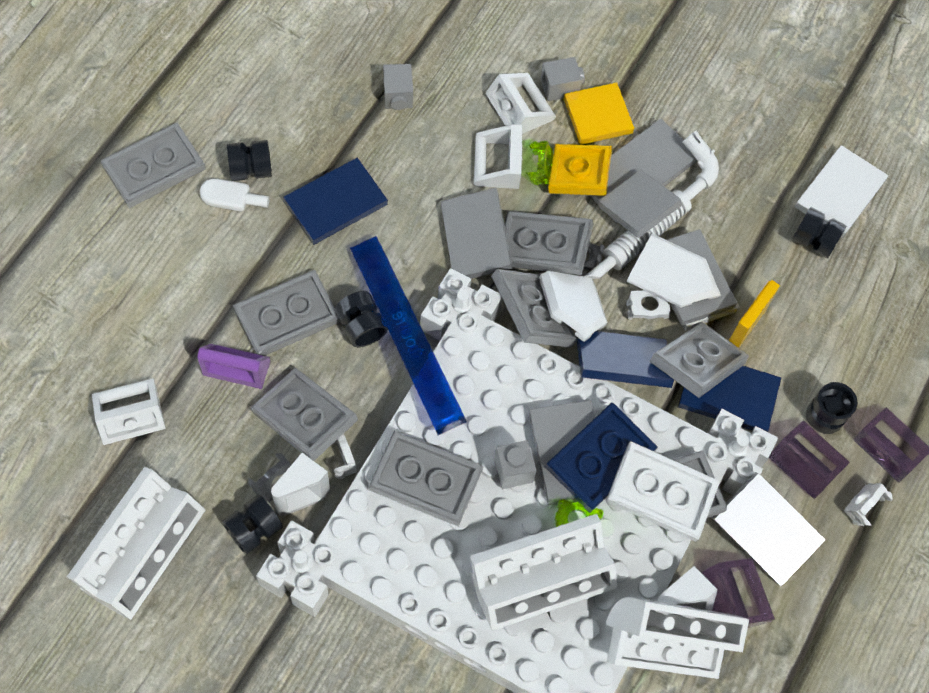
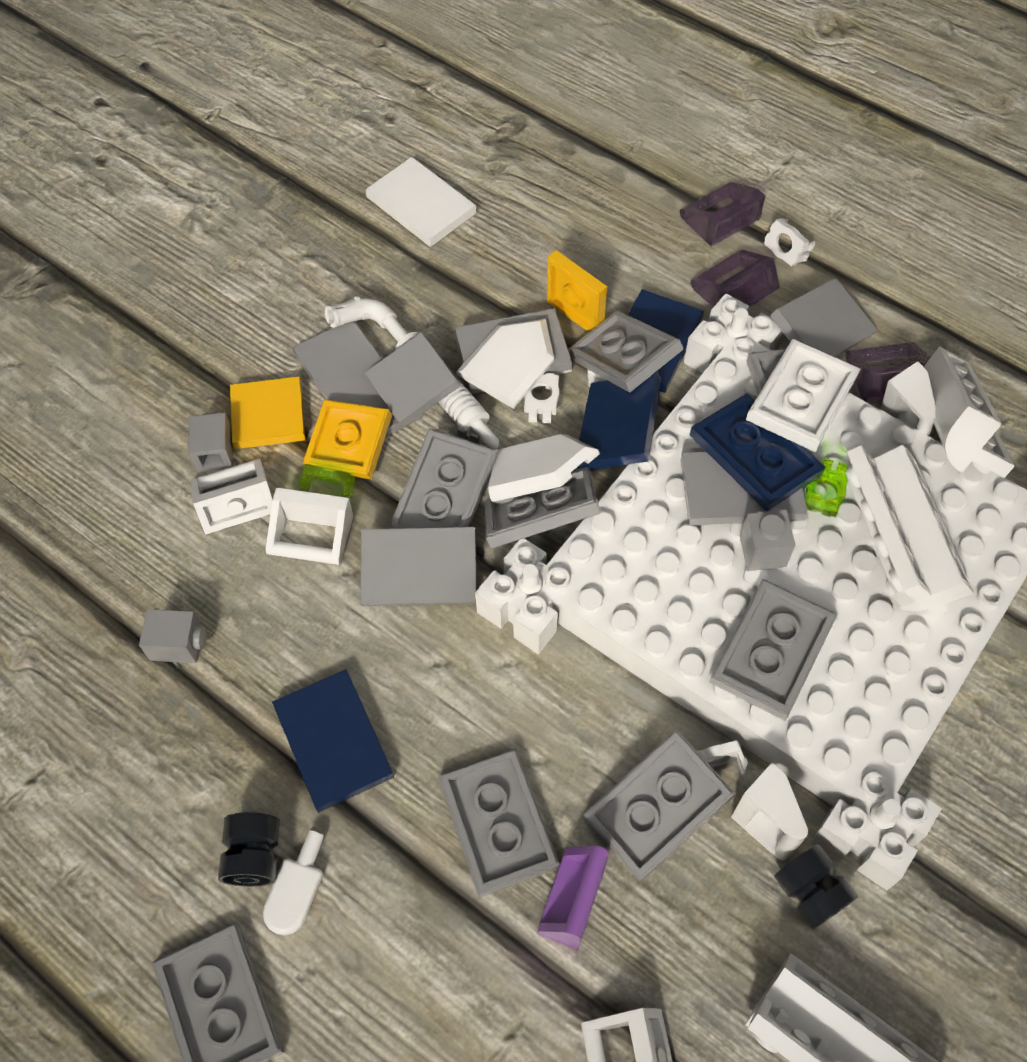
camera: 75 degrees left, 5 degrees down
flat silver piece [248,453,292,503] -> none
black wheel [335,291,388,348] -> none
clear blue tile [350,236,467,435] -> none
black wheel [792,207,847,259] -> none
black wheel [806,382,858,434] -> none

